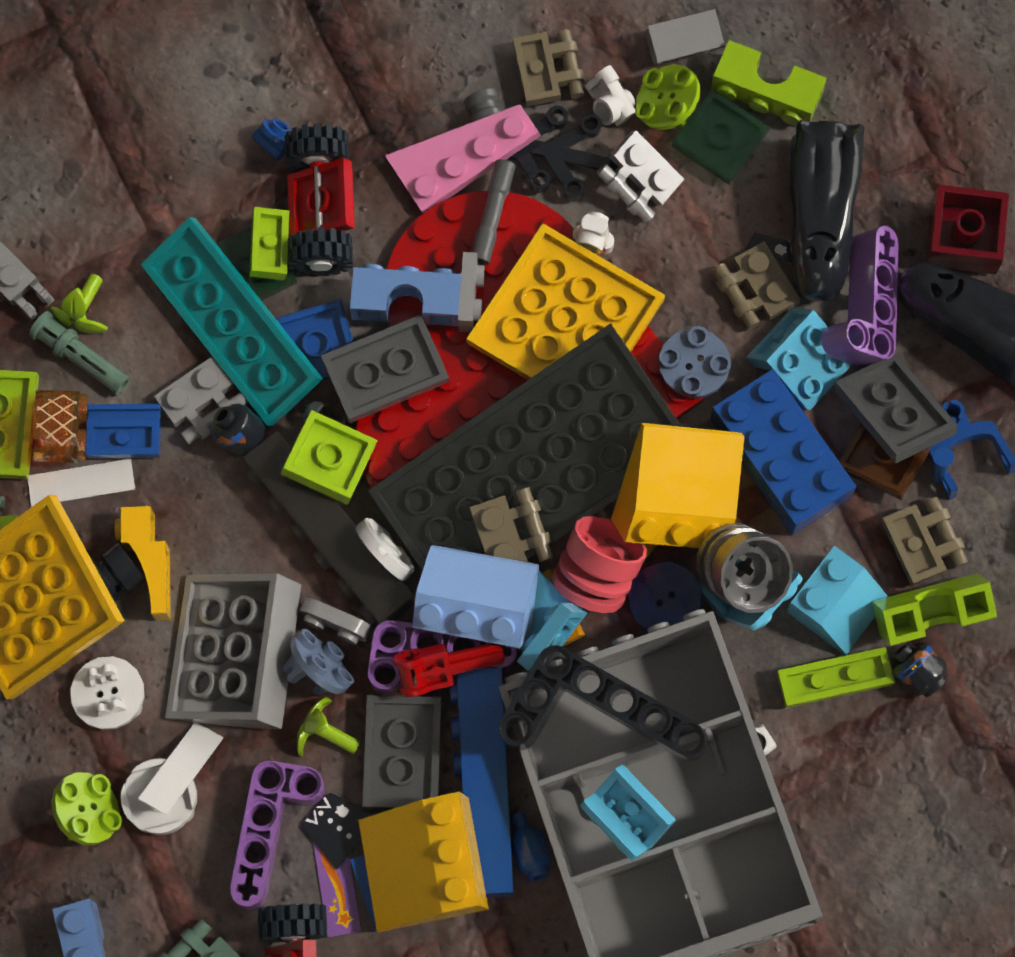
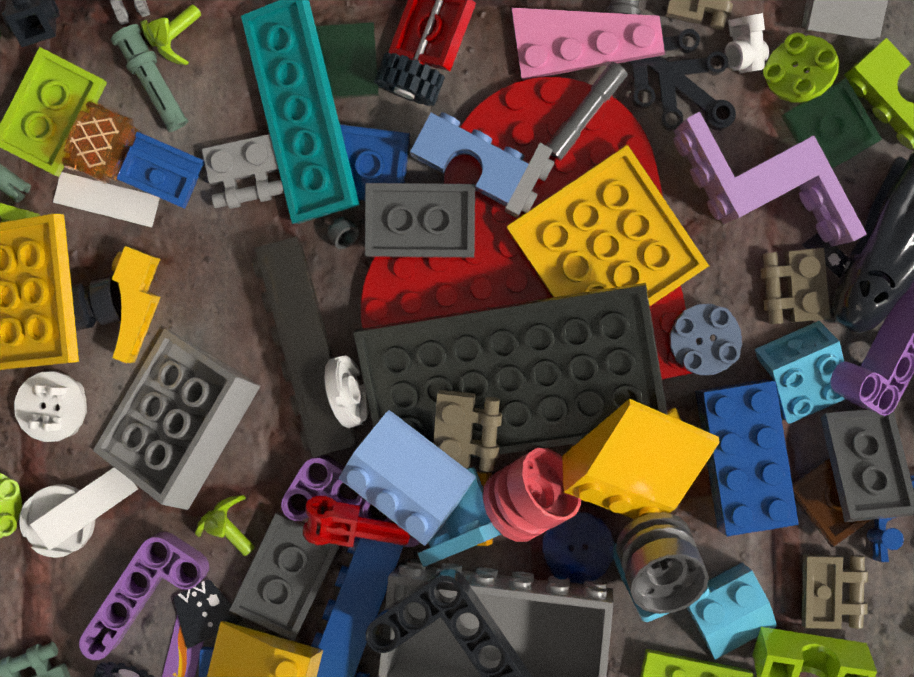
camera: 25 degrees right, 15 degrees up
black head [211,403,265,457] -> none
lime plate [249,207,289,280] -> none
lime plate [281,410,378,505] -> none
sand blue plate [283,629,354,696] -> none
light grey plate [299,598,372,645] -> none
white plate [573,212,614,255] -> none
plate [596,130,684,223] -> none
none -> lavender bracket [673,112,867,247]

